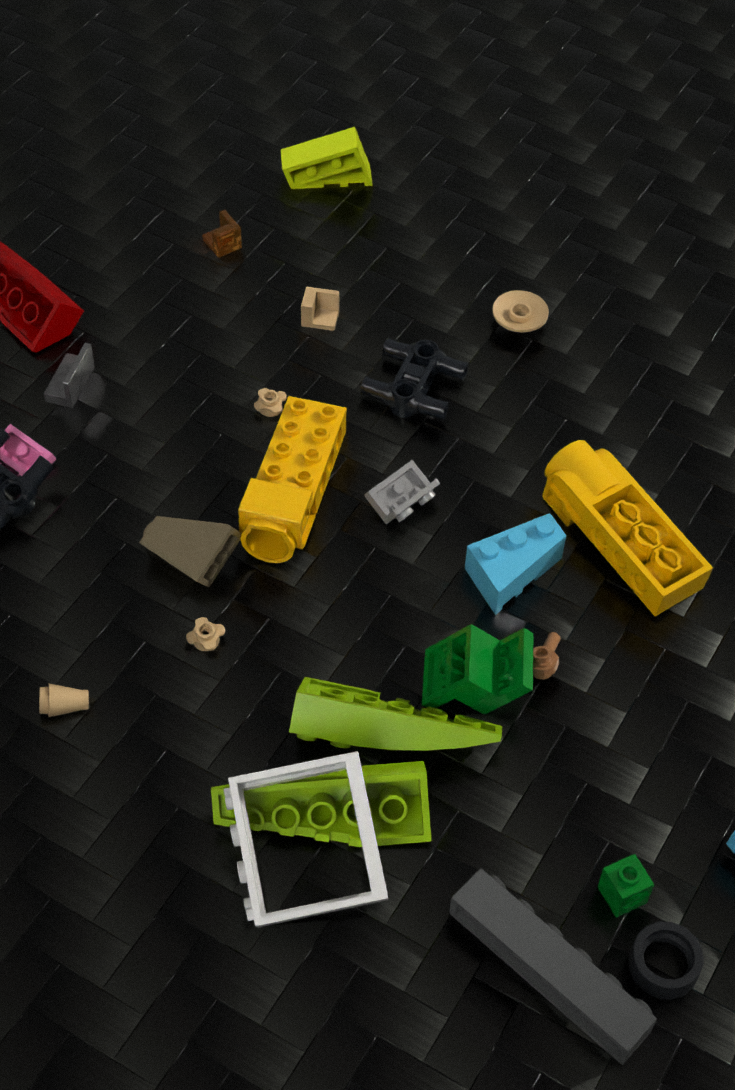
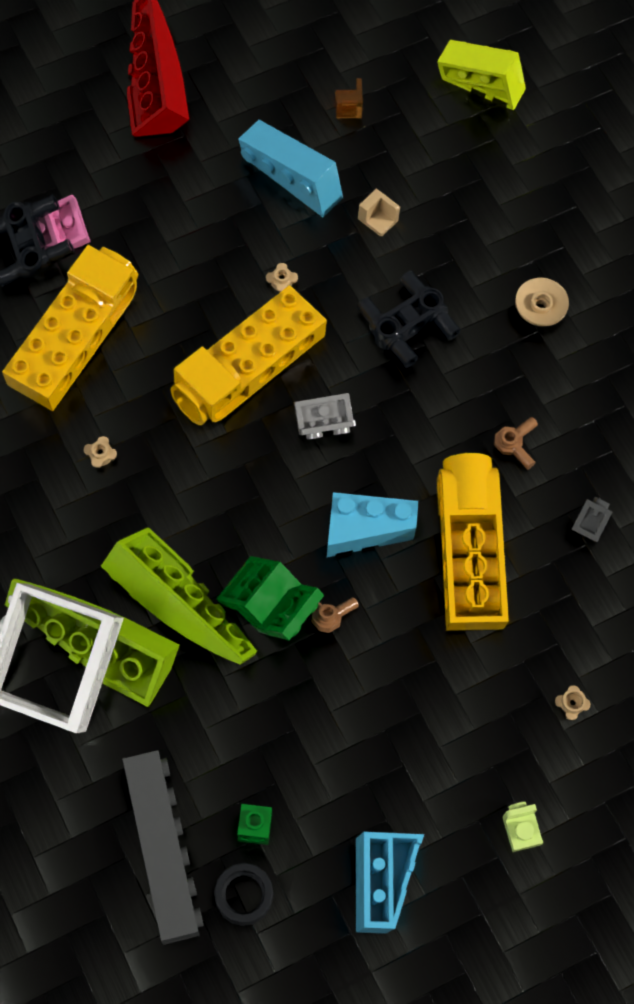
camera: 30 degrees right, 15 degrees up
flat silver panel [44,343,95,408] -> none
dark tan slope [139,516,242,588] -> none
none -> yellow brick [2,245,138,411]
none -> medium azure wedge [238,120,343,217]
none -> medium nougat piece [494,417,538,470]
none -> dark grey bracket [572,497,613,542]

